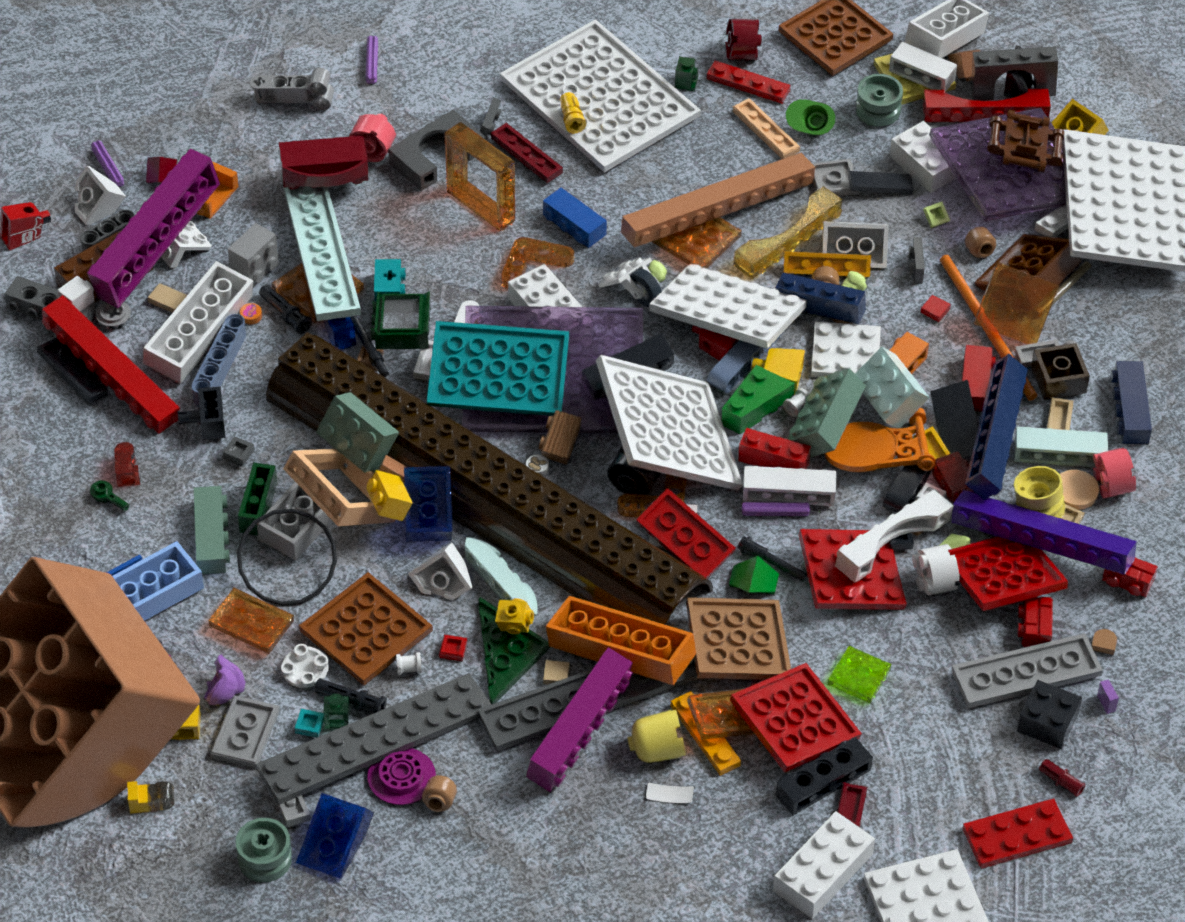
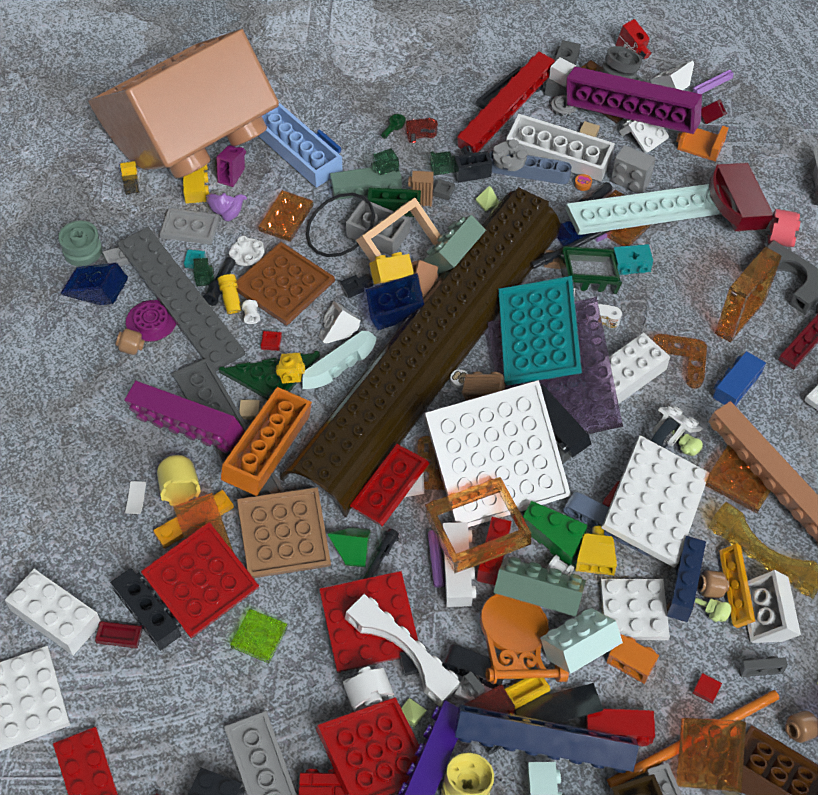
camera: 85 degrees right, 5 degrees up
none -> yellow axle [218,274,241,314]
none -> black plate [340,273,374,299]
none -> clear green brick [371,148,399,176]
none -> medium nougat brick [408,171,434,207]
none -> clear orange window [425,477,531,574]
none -> clear green brick [430,151,455,176]
none -> dark grey plate [463,672,485,701]
none -> yellowish green slope [475,186,499,212]
none -> light grey plate [493,139,527,171]
none -> dark grey wheel [600,46,642,80]

